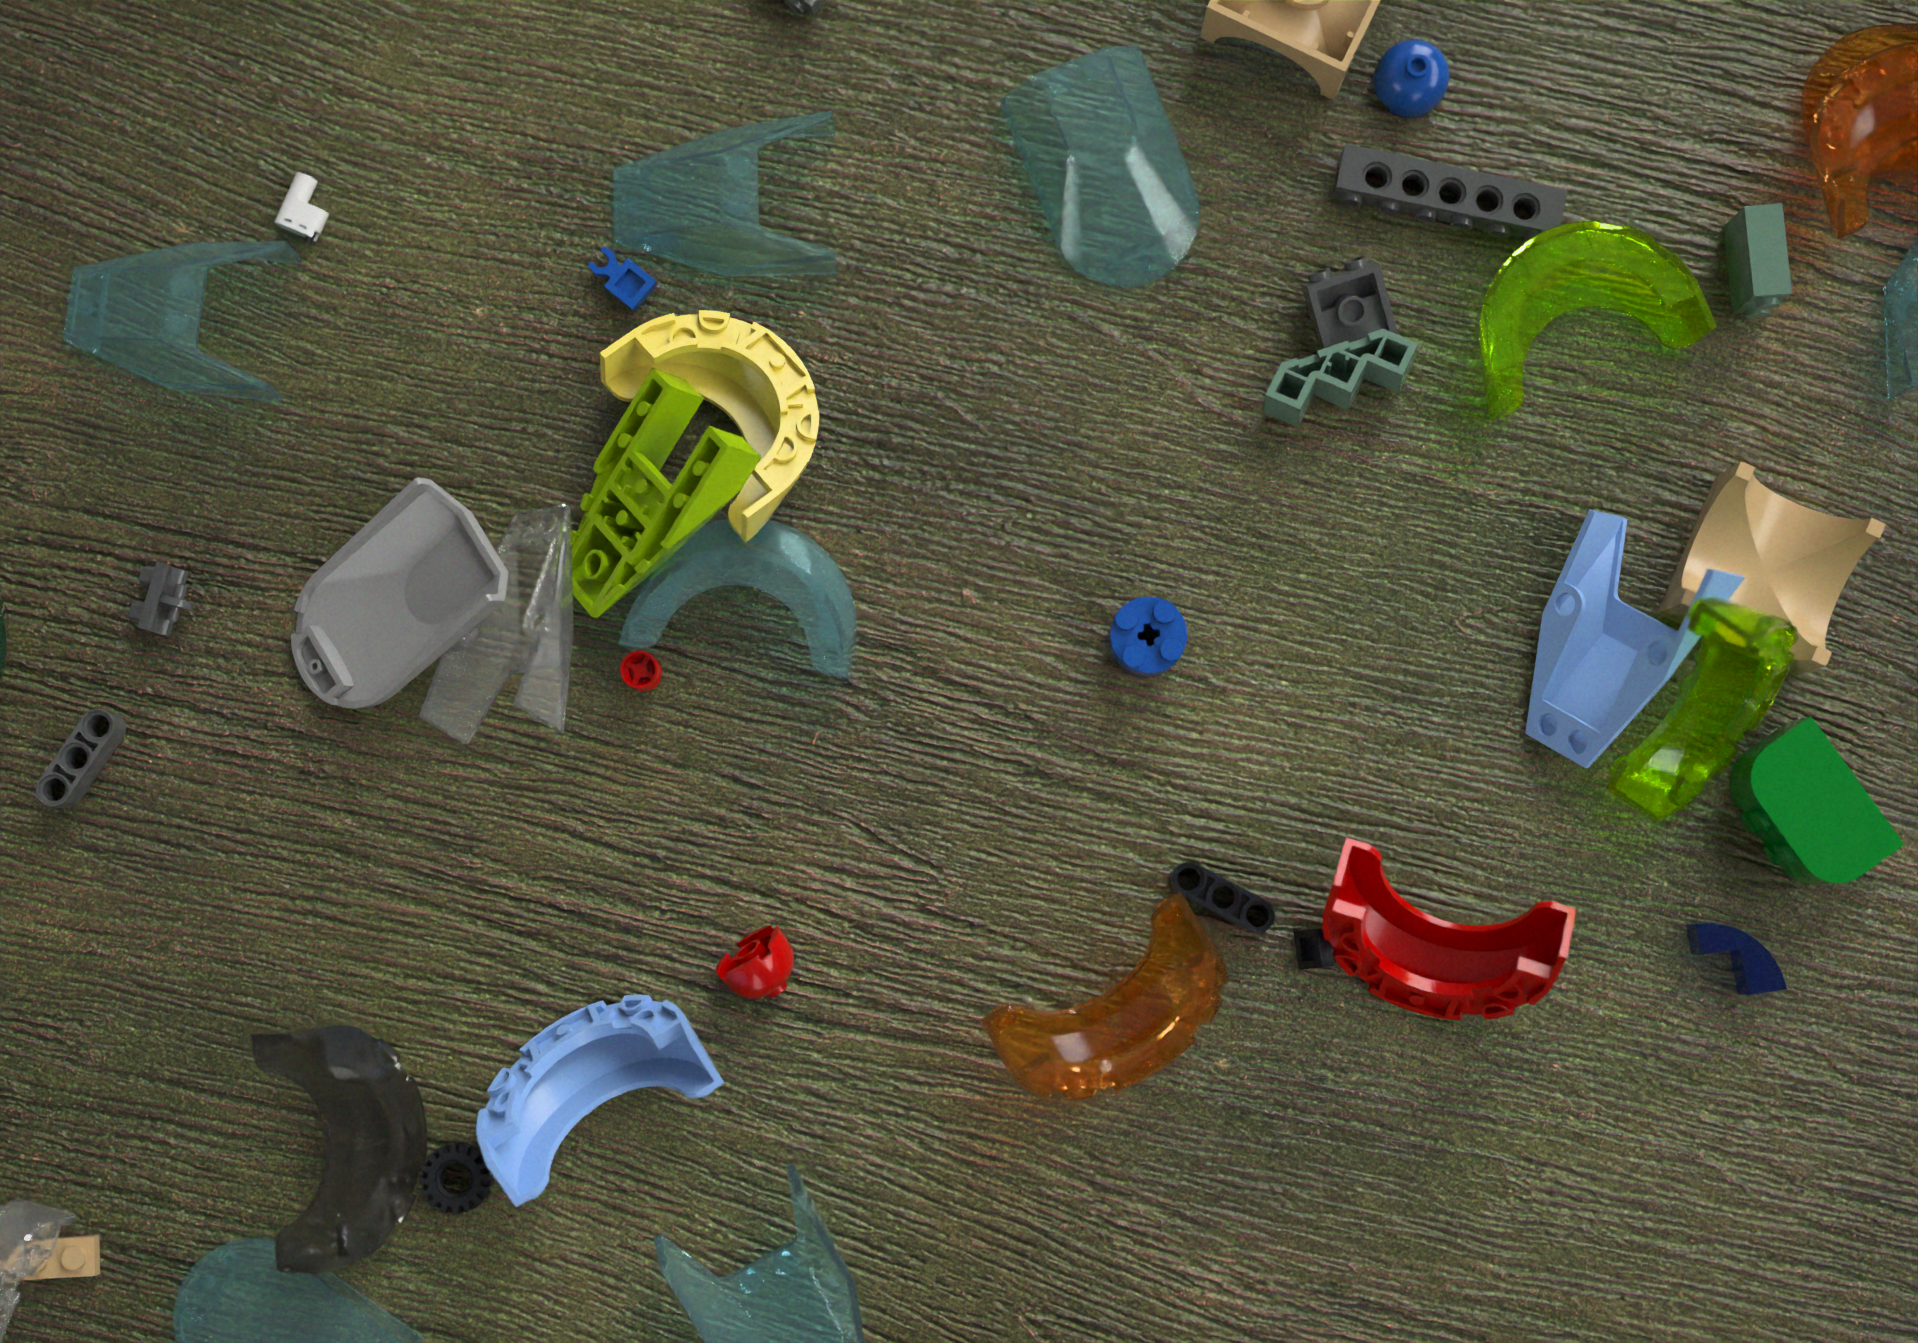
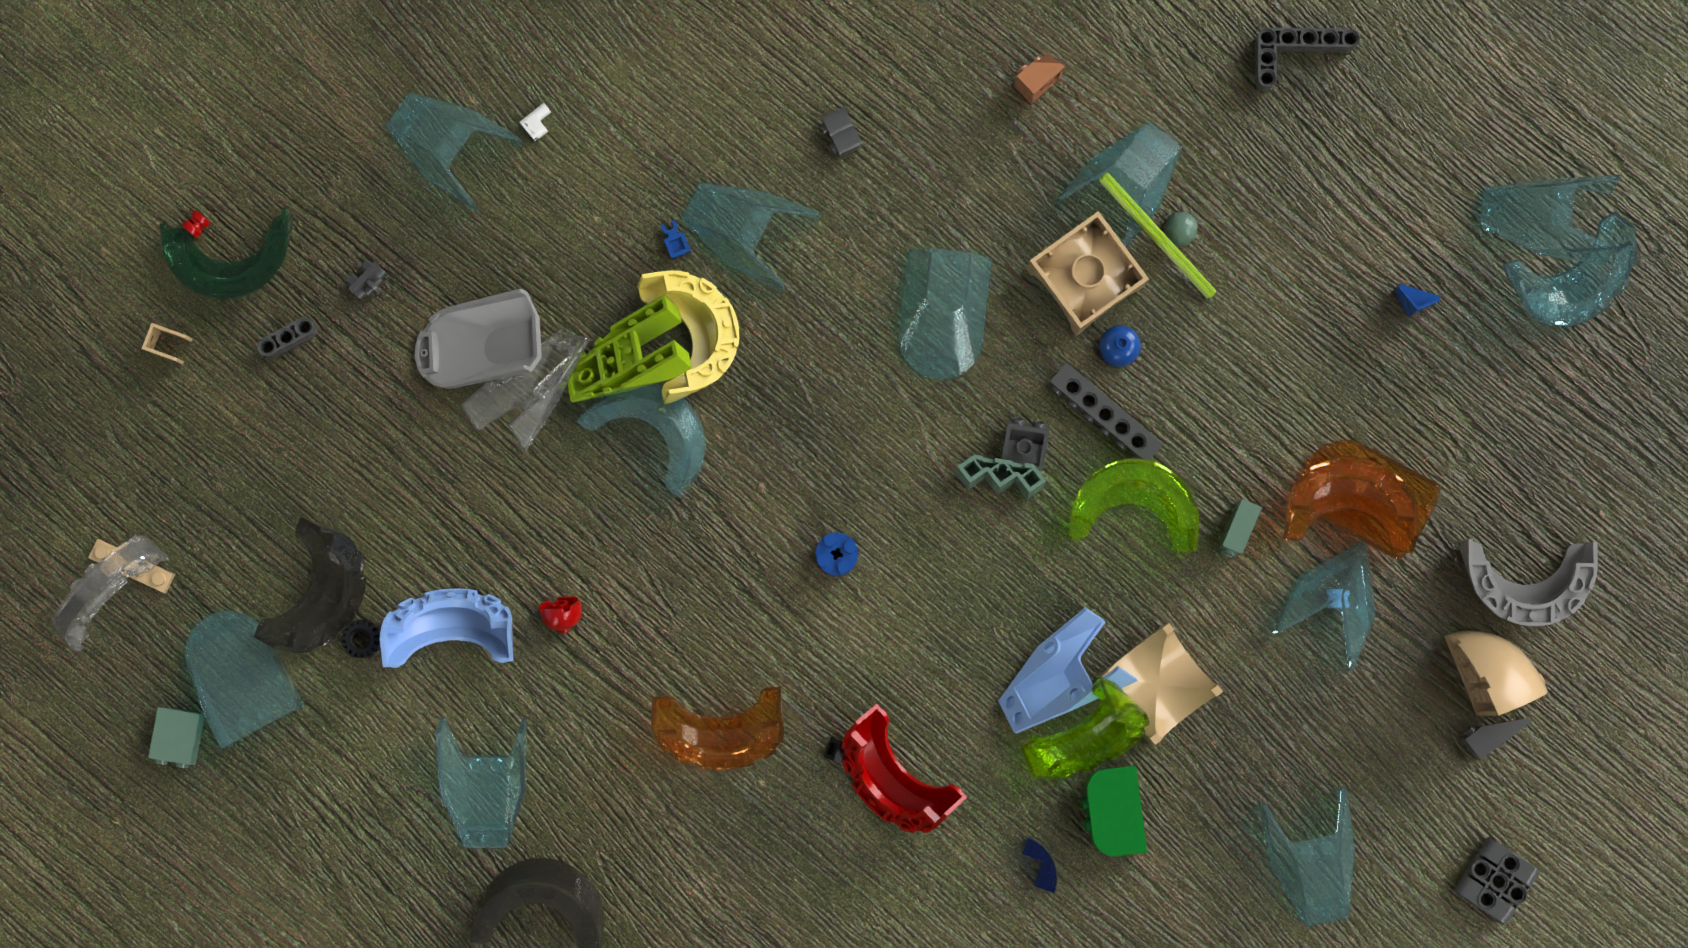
camera: 25 degrees right, 0 degrees up
red wheel [620,651,663,692] -> none
black beam [1169,862,1275,933] -> none

